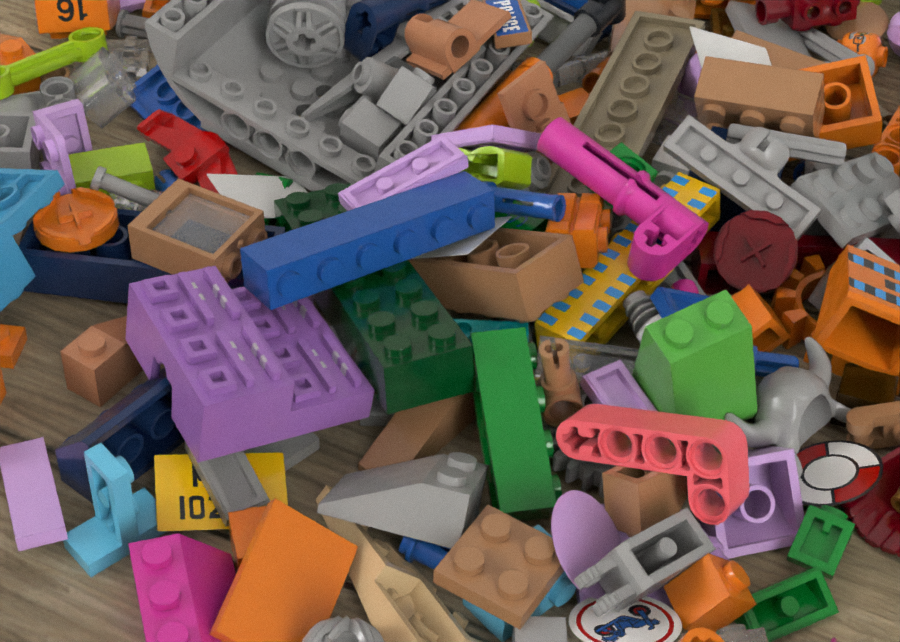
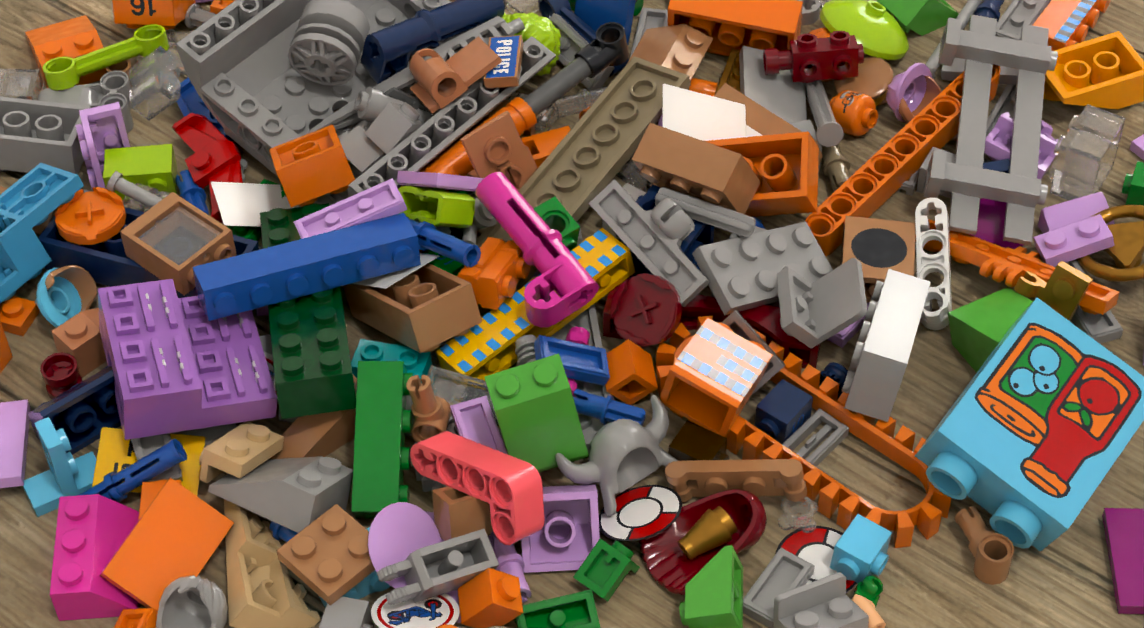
camera: 15 degrees right, 5 degrees up
none -> medium azure piece [35,265,97,328]
none -> dark red wheel [40,352,83,399]
none -> blue pin [78,439,187,502]
none -> tan bracket [199,421,284,483]
none -> orange slope [269,124,355,208]

